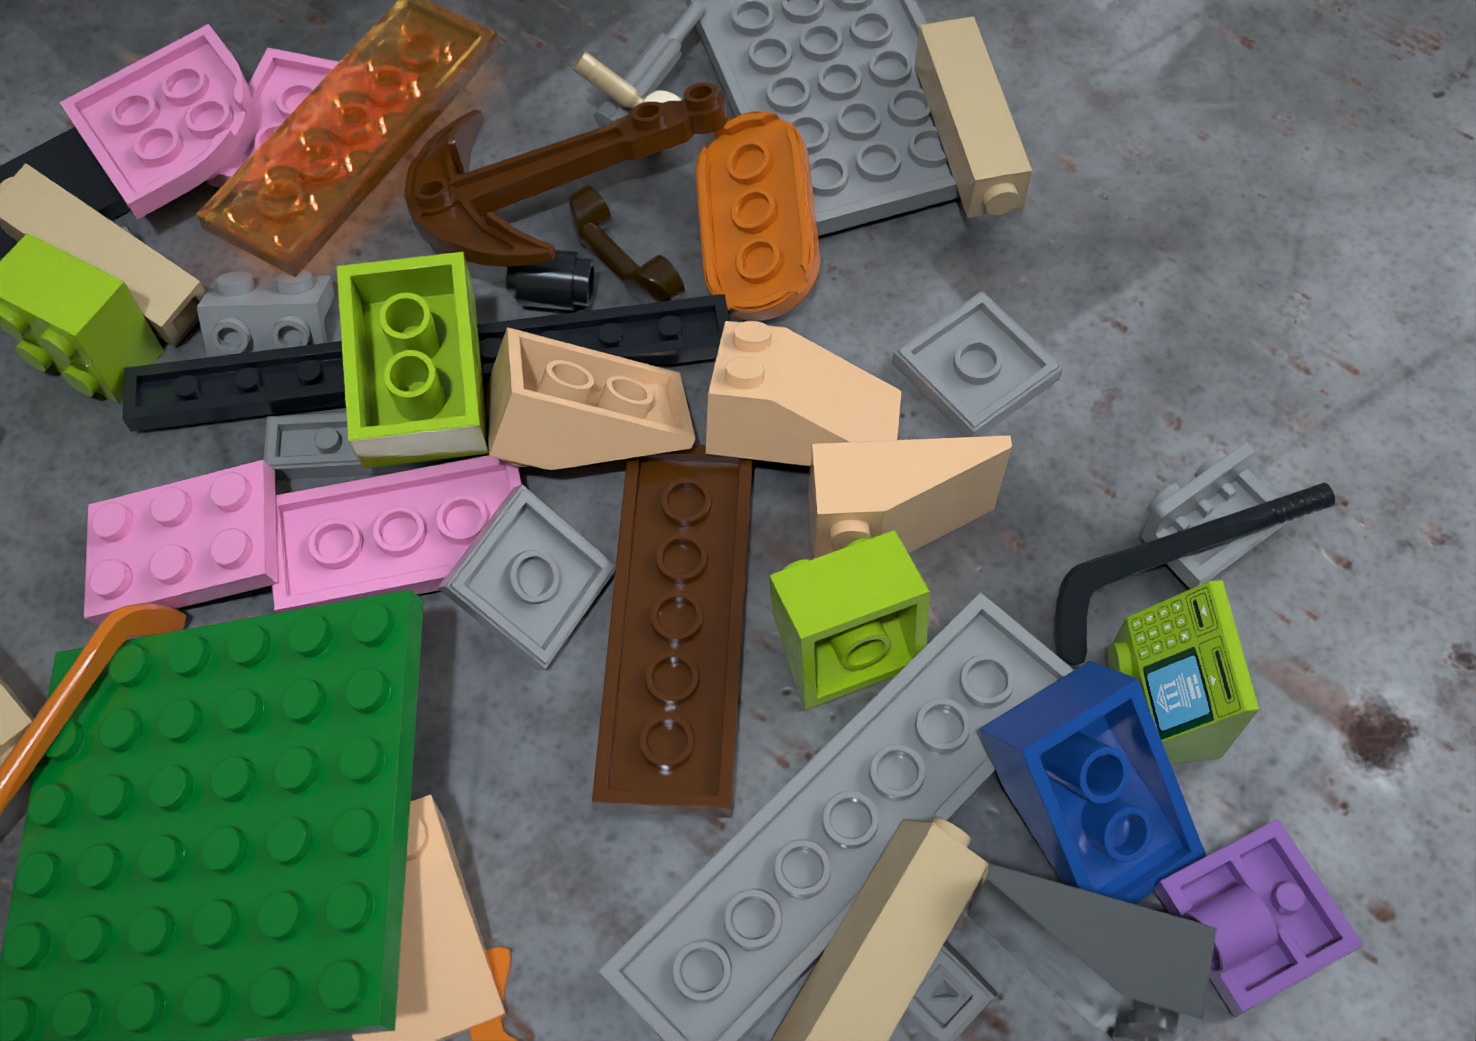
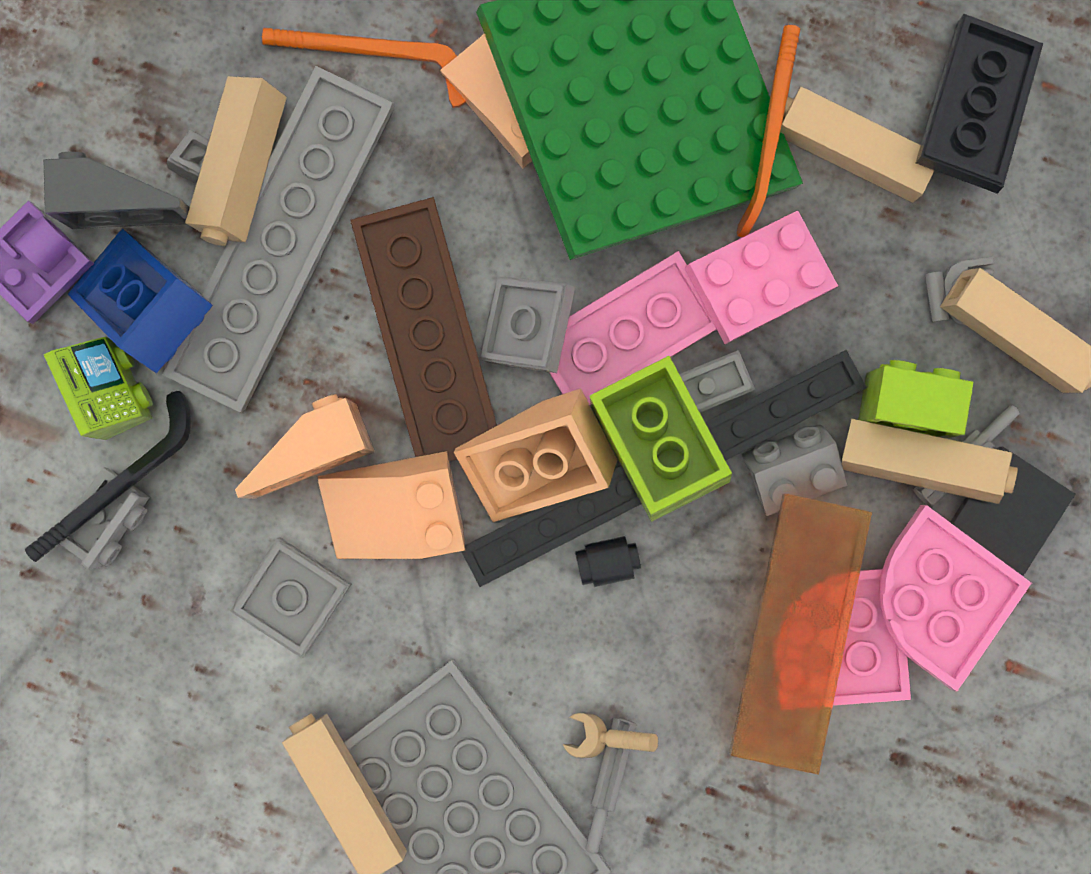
camera: 160 degrees right, 25 degrees up
reddish brown piece [404,82,728,267] -> none
dark brown bar [569,185,685,303] -> none
orange tile [696,111,820,321] -> none
lime slope [769,530,930,710] -> none

